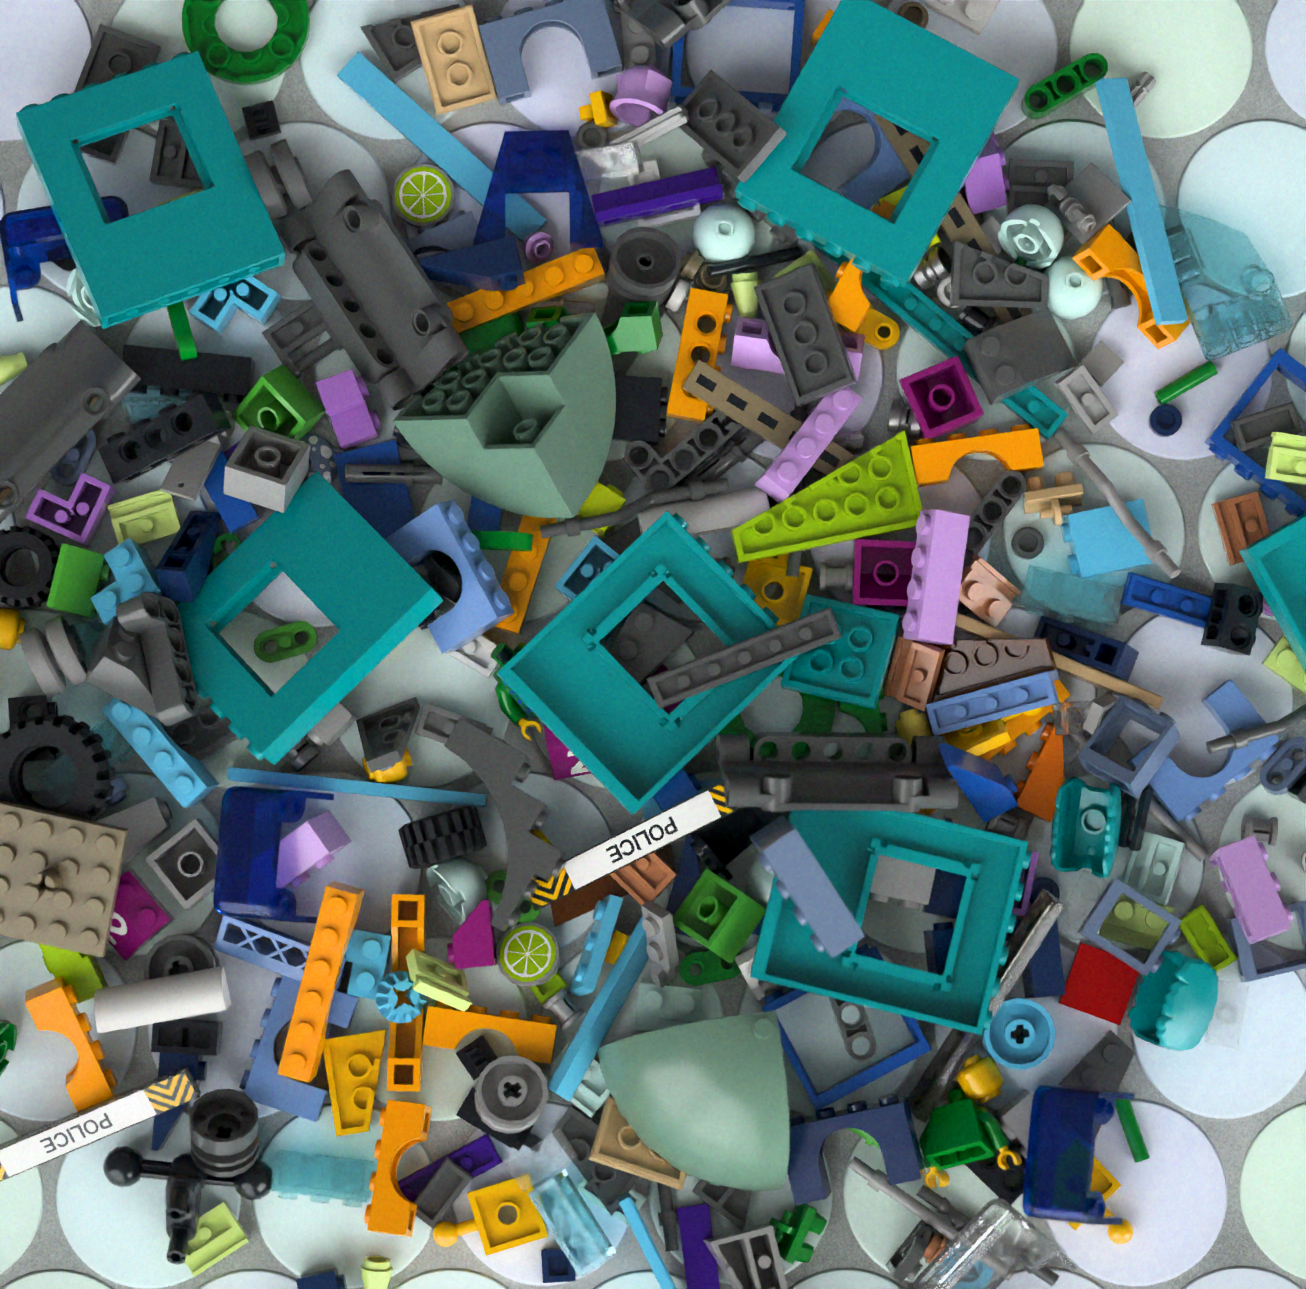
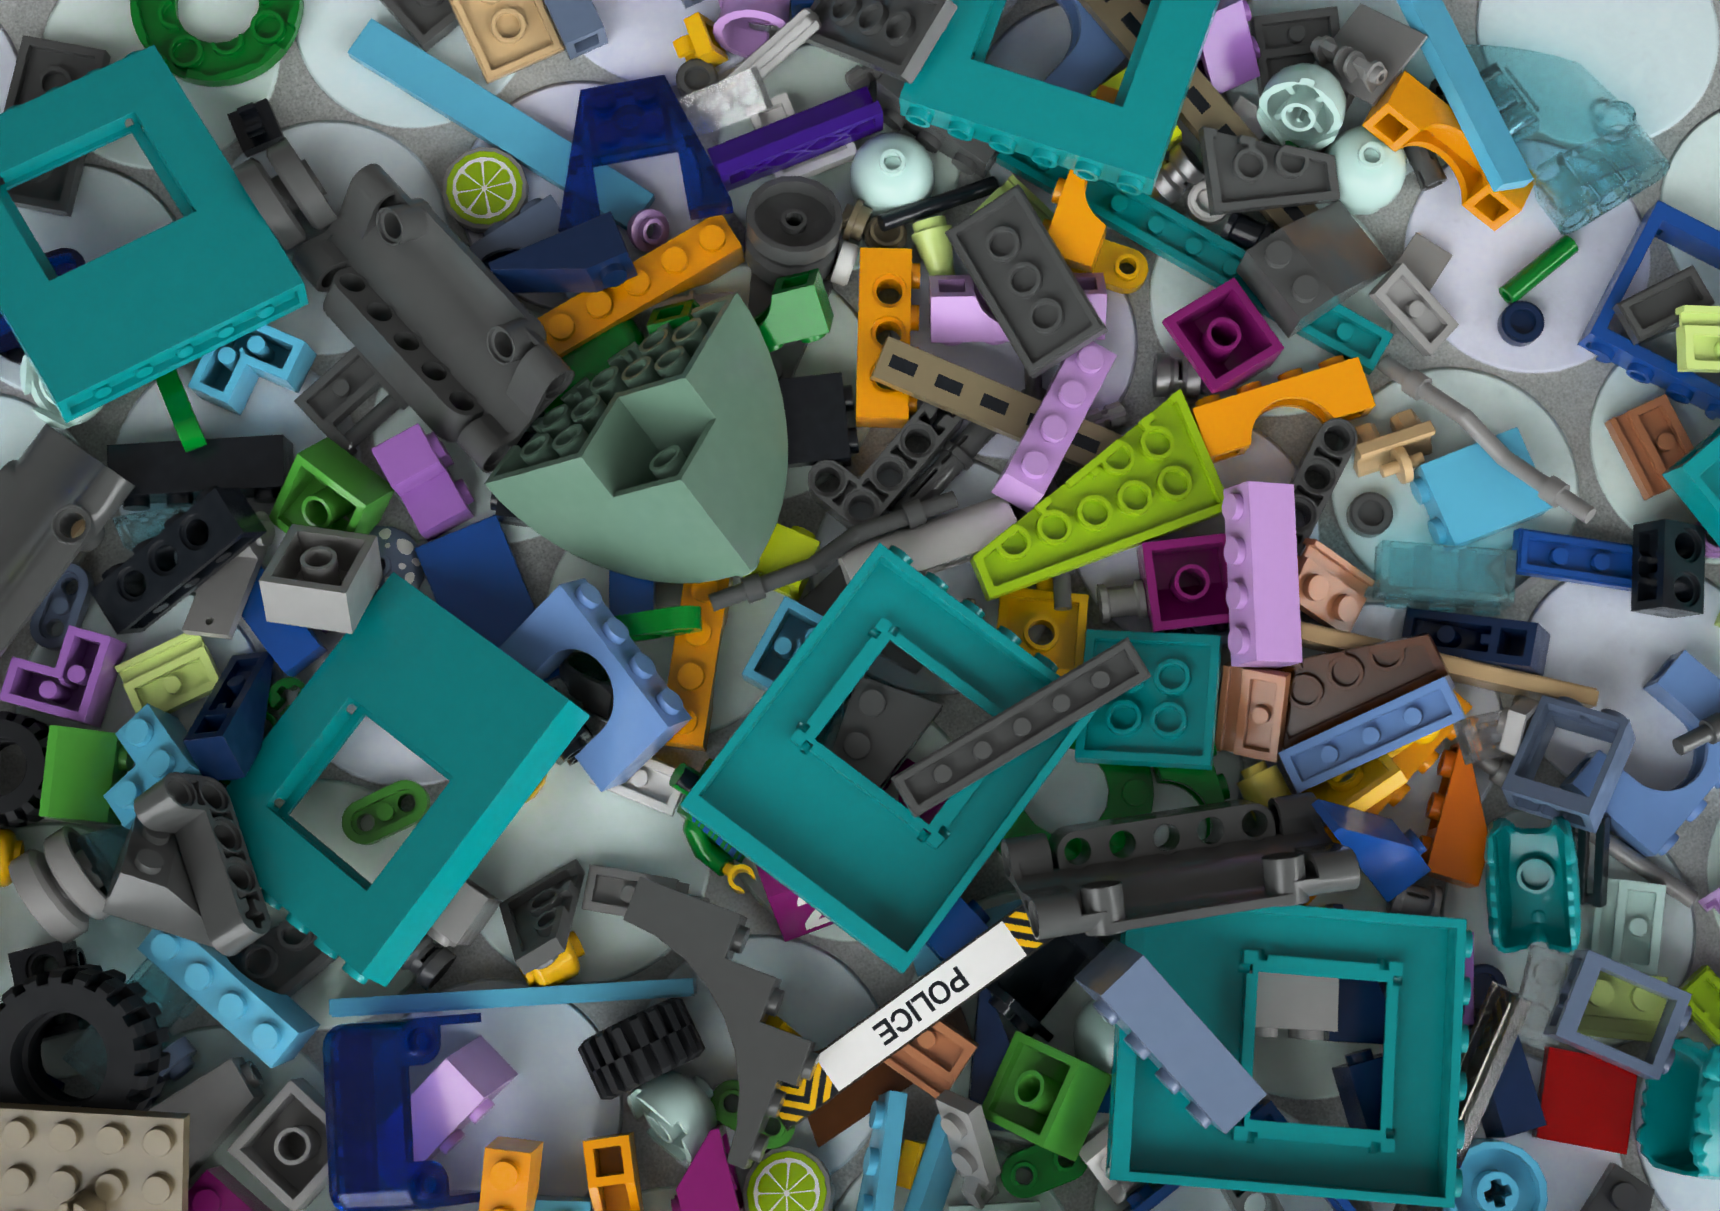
camera: 10 degrees left, 5 degrees down
dark grey wing [149,119,212,190] -> none
dark grey pin [345,461,443,487] -> none

